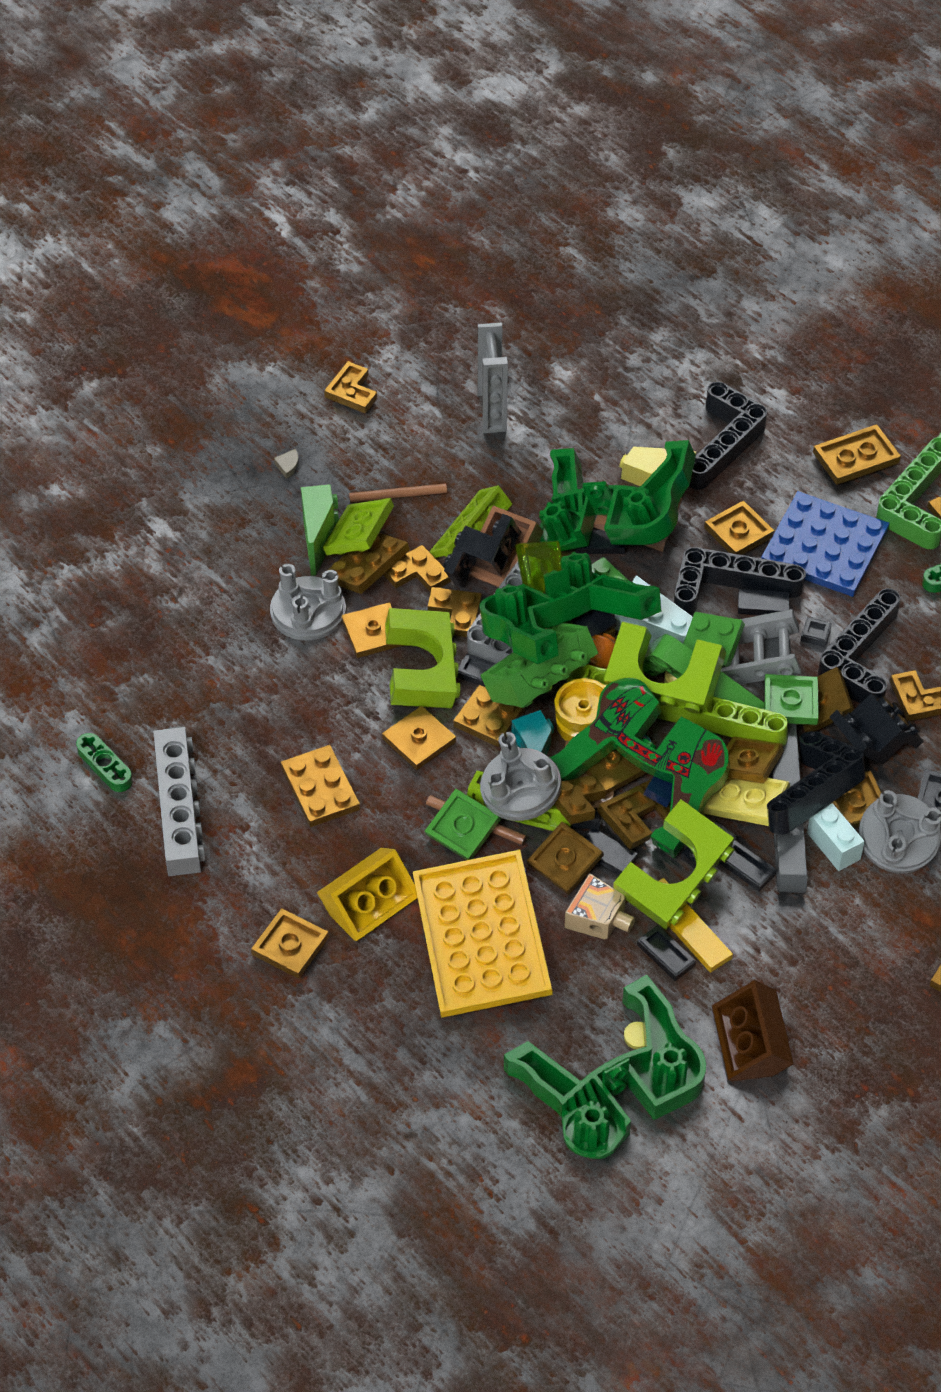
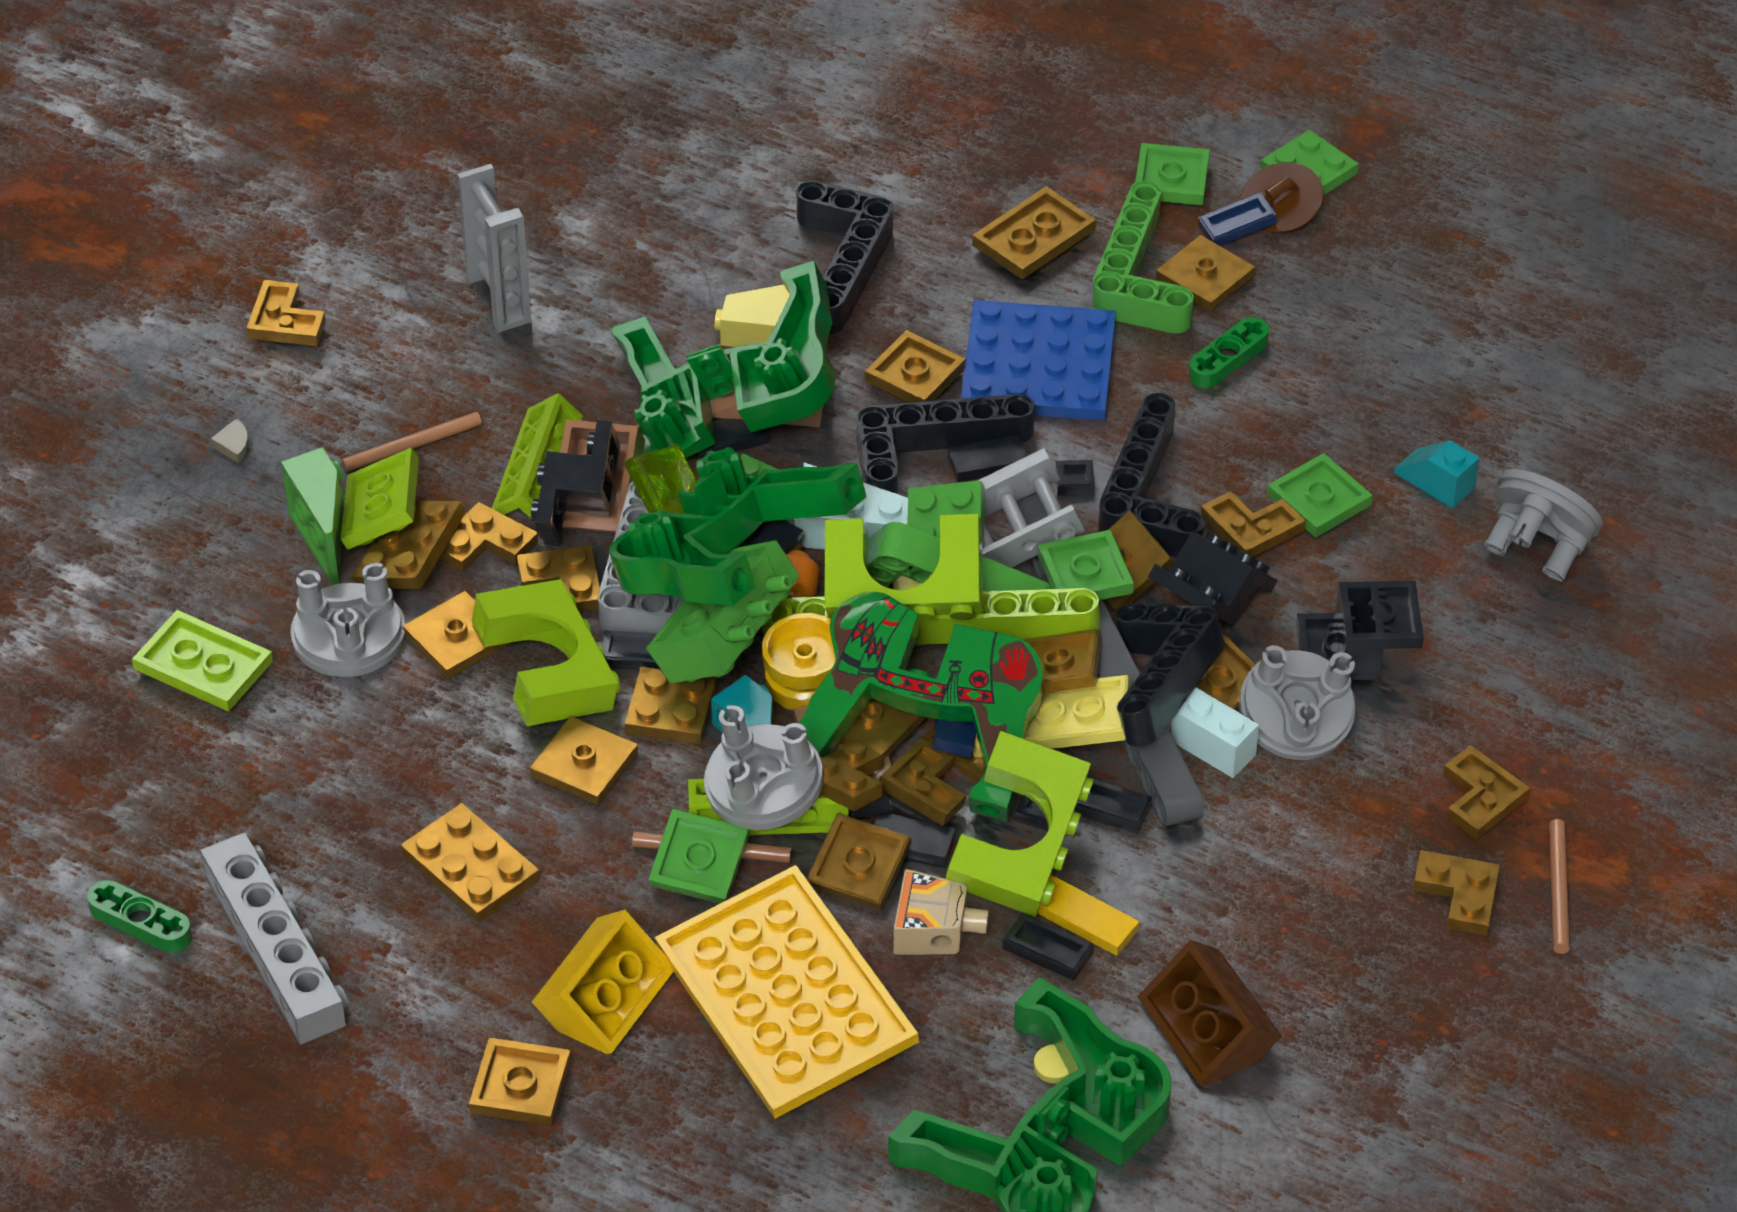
camera: 20 degrees left, 5 degrees down
none -> lime plate [132,610,273,712]

